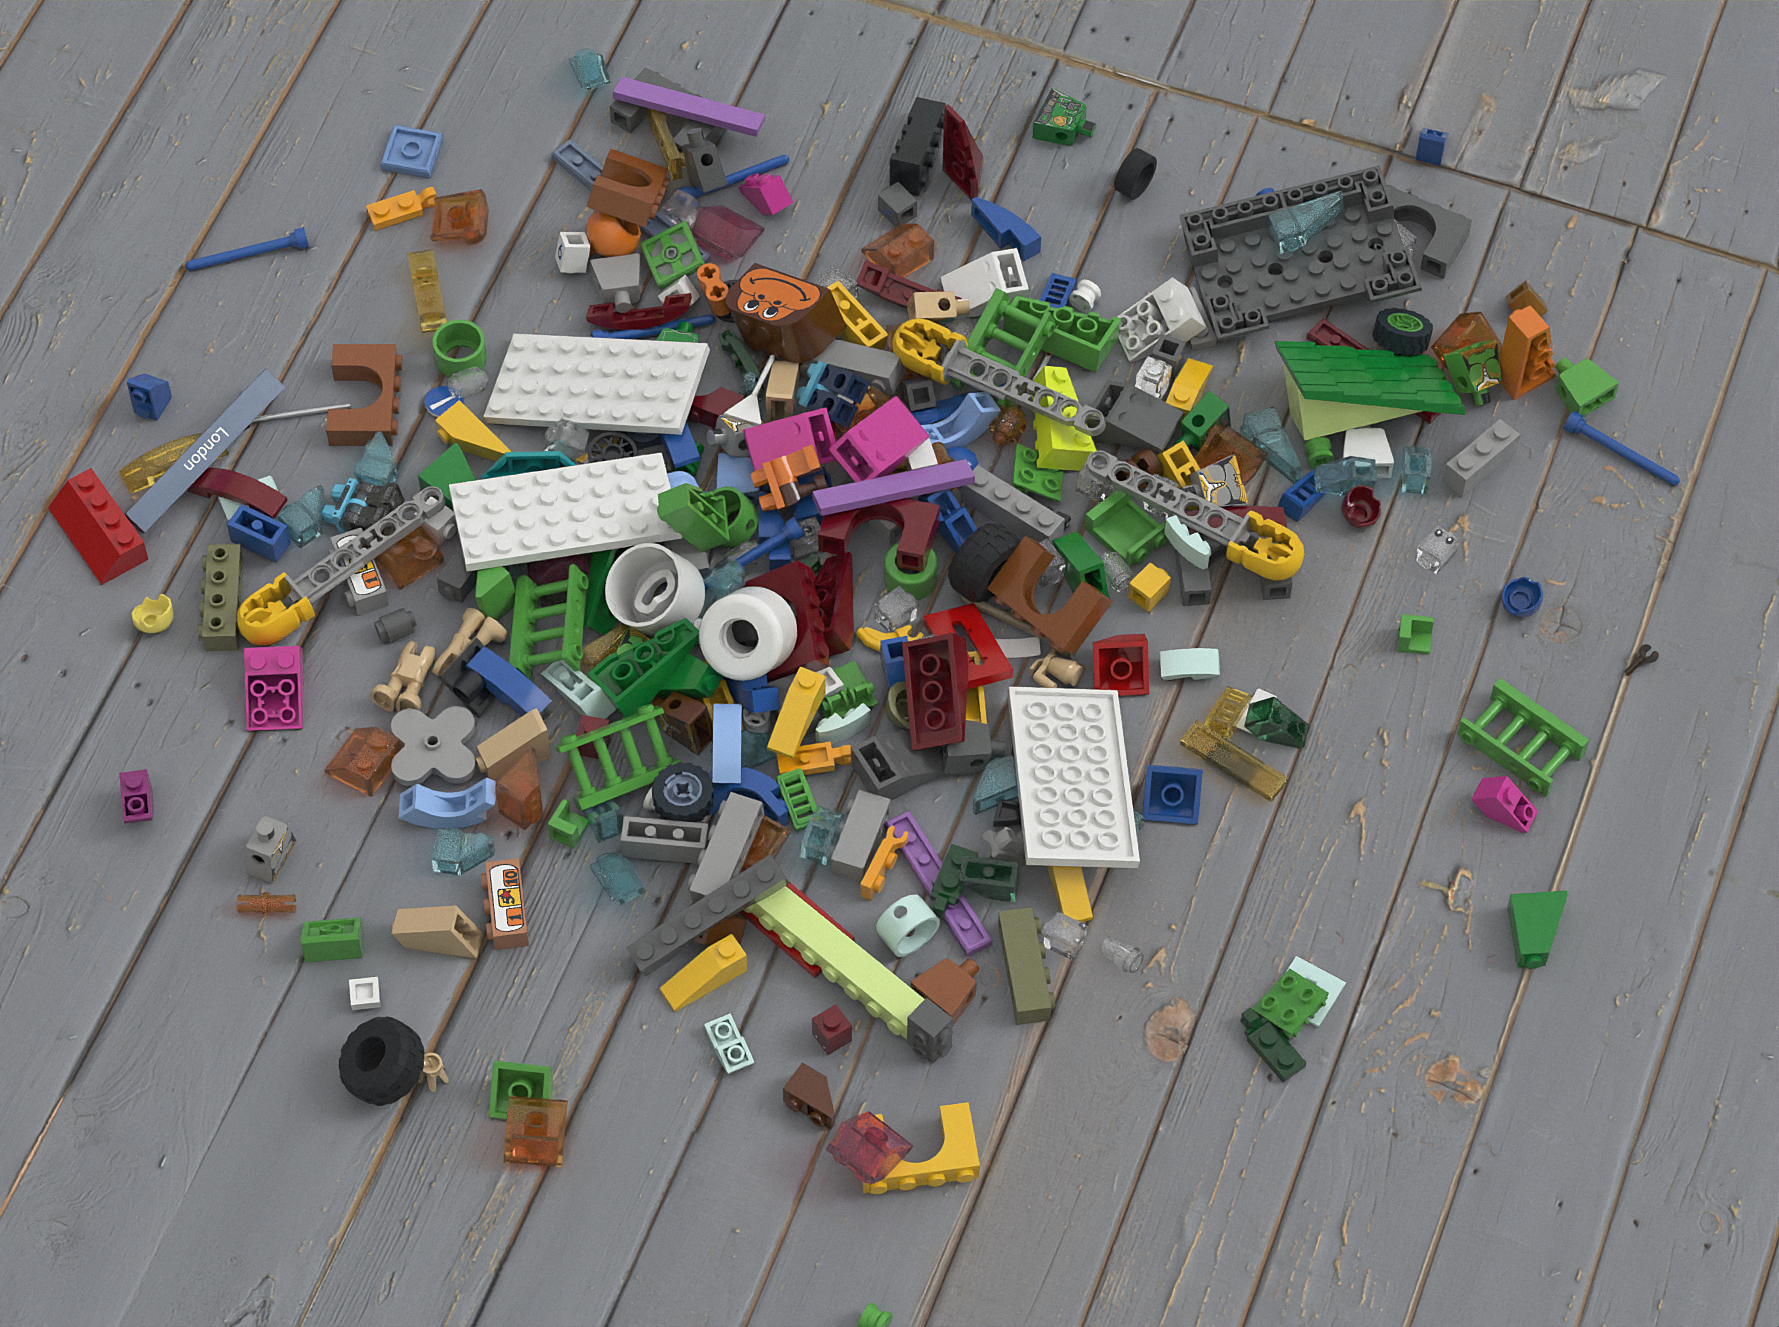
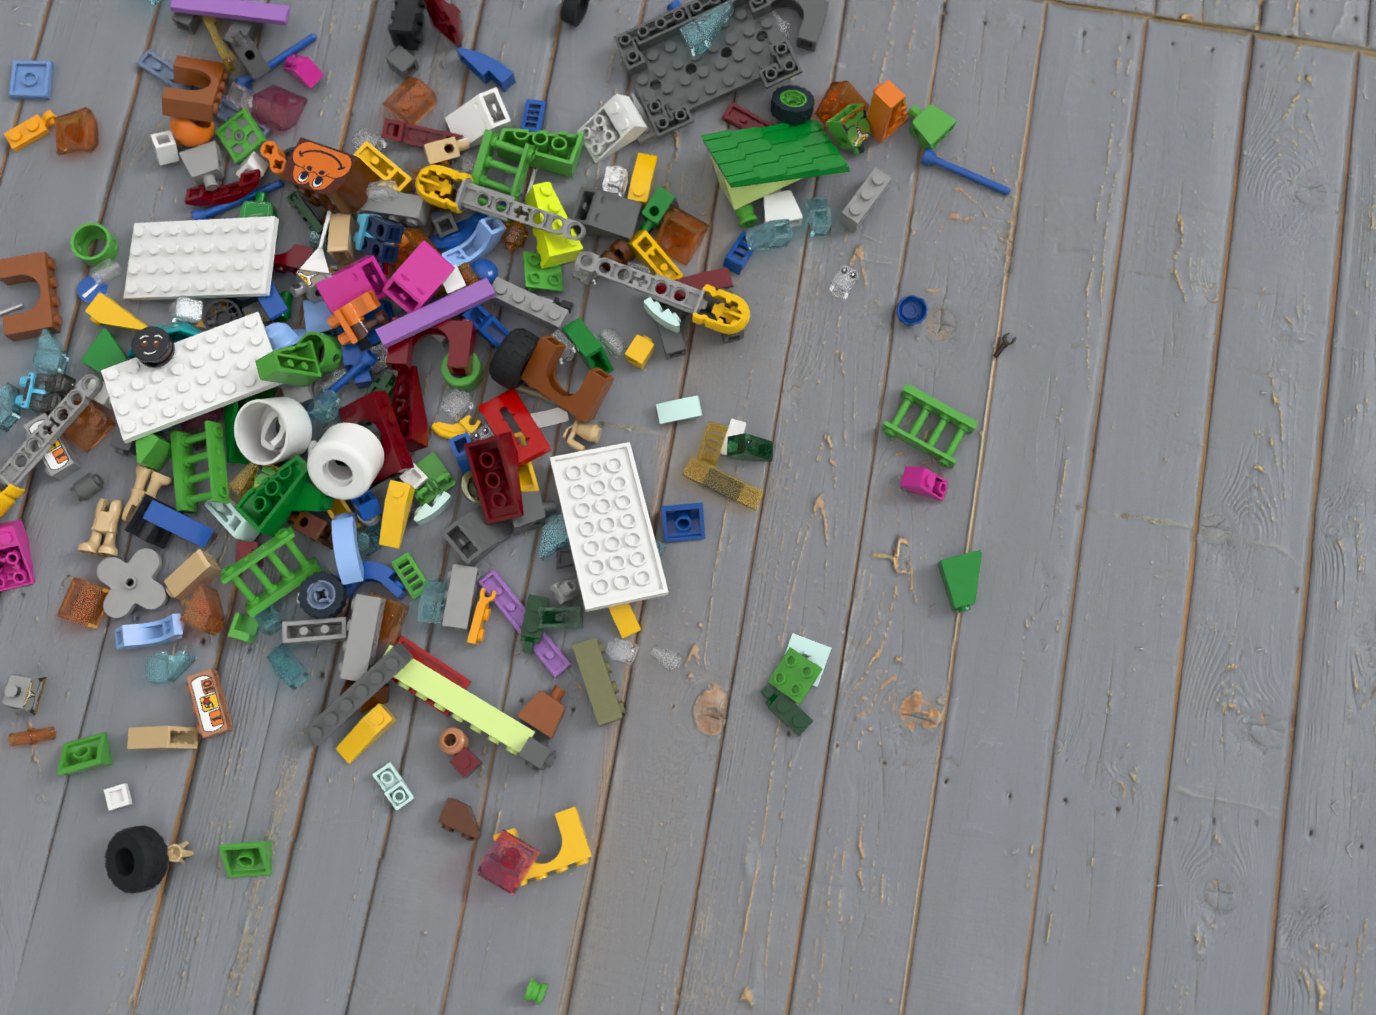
camera: 10 degrees left, 20 degrees up
clear yellow slope [407,249,447,333] -> none
clear orange slope [504,1096,568,1167] -> none
light orange plate [776,741,851,775] -> none
light aqua piece [876,894,940,957] -> none
white wheel [1069,279,1101,313] -> none
bright green panel [1085,489,1168,569] -> none
red slope [1093,633,1149,696] -> none
dark grey brick [1151,333,1186,380] -> none
torso [1180,455,1249,507] -> none
clear light blue slope [1240,406,1302,484] -> none
dark red hair [1341,485,1381,529] -> none
bright green panel [1397,614,1434,654] -> none
pearl gold panel [1505,280,1548,317] -> none
none -> black head [131,326,175,368]
none -> clear brick [366,180,398,203]
none -> nougat head [438,727,469,757]

